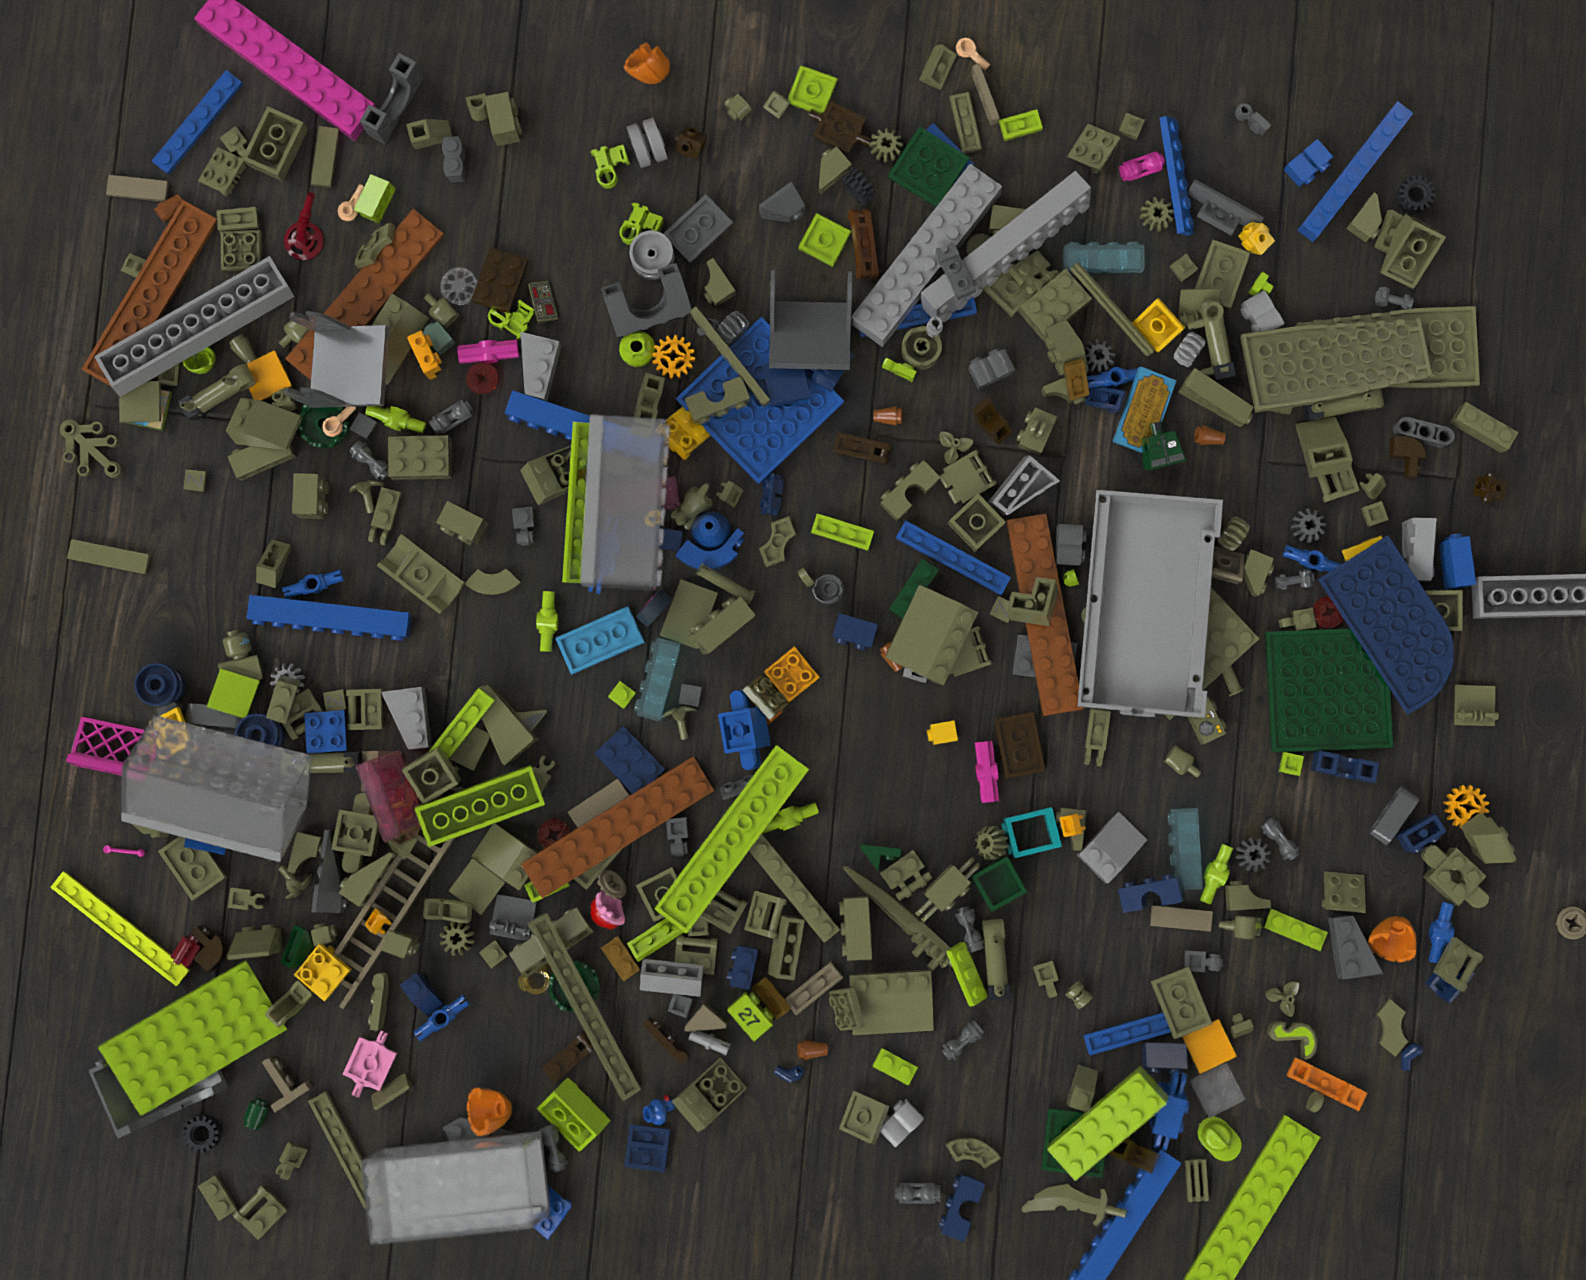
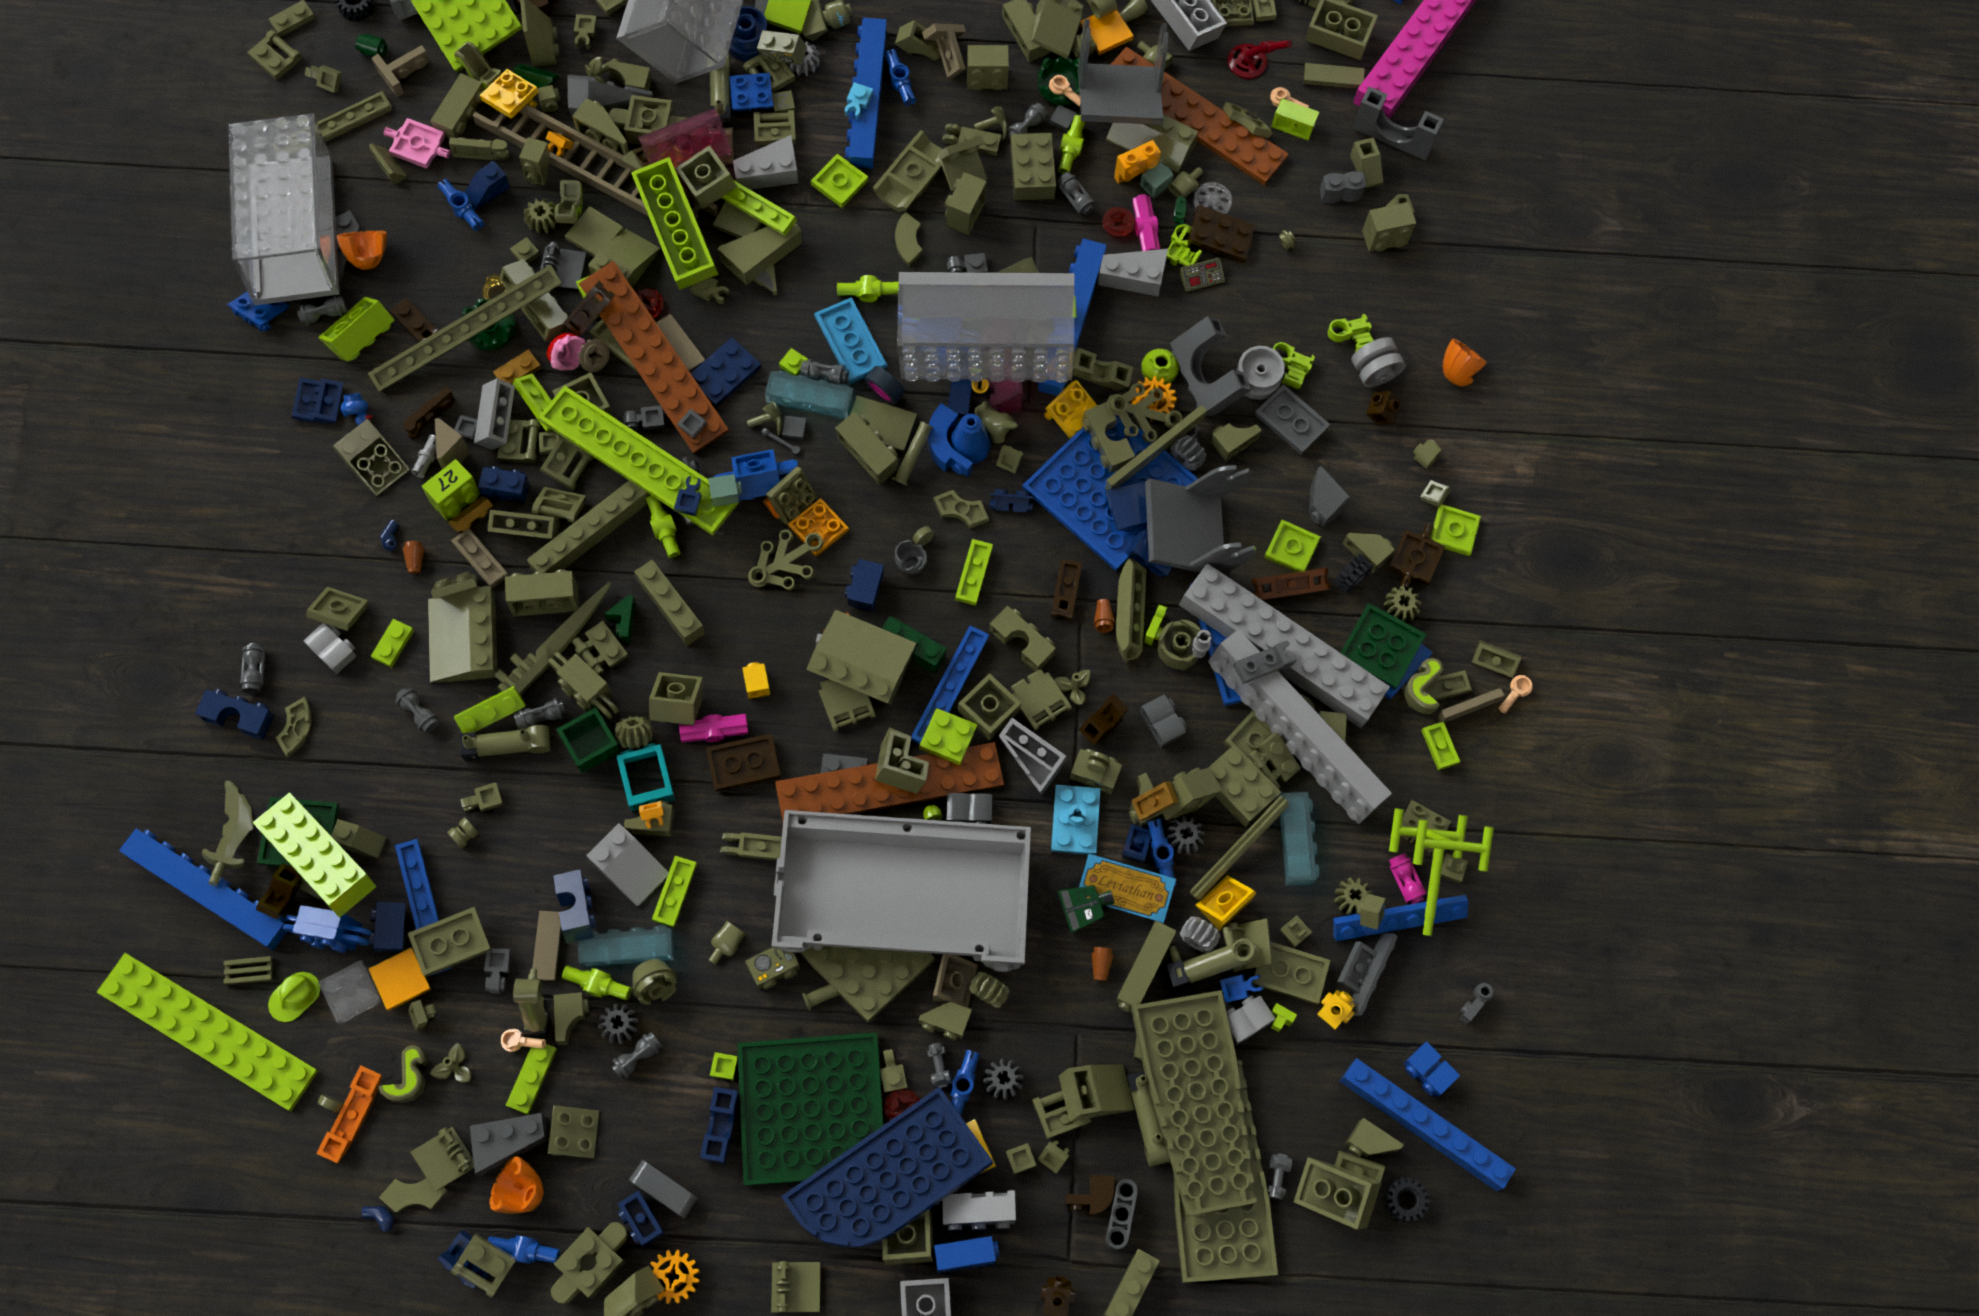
camera: 80 degrees right, 15 degrees down
none -> olive hinge [410,1127,474,1192]
none -> olive brick [430,73,485,138]
none -> light nougat plate [501,1029,546,1052]
none -> dark brown plate [564,281,615,337]
none -> olive cone [633,959,677,1005]
none -> olive brick [634,560,705,646]
none -> olive brick [649,672,703,725]
none -> lime plate [652,856,697,928]
none -> dark blue plate [674,476,702,516]
none -> dark grey tile [677,409,708,439]
none -> sand green brick [708,474,742,507]
none -> olive plant [748,529,824,591]
none -> dark grey hinge [762,428,800,455]
none -> dark grey piece [801,359,849,386]
none -> lime plate [811,154,868,208]
none -> medium azure plate [845,82,873,120]
none -> lime plate [919,708,977,765]
none -> dark tan bracket [922,23,966,78]
none -> olive bracket [937,136,987,191]
none -> medium azure plate [1051,785,1100,856]
none -> olive plant [1107,383,1183,443]
none -> olive brick [1116,558,1147,662]
none -> dark green piece [1173,197,1186,228]
none -> blue plate [1220,974,1264,1003]
none -> olive plate [1278,230,1296,250]
none -> olive plate [1357,894,1386,930]
none -> lime piece [1389,808,1494,936]
none -> olive animal [1404,658,1443,714]

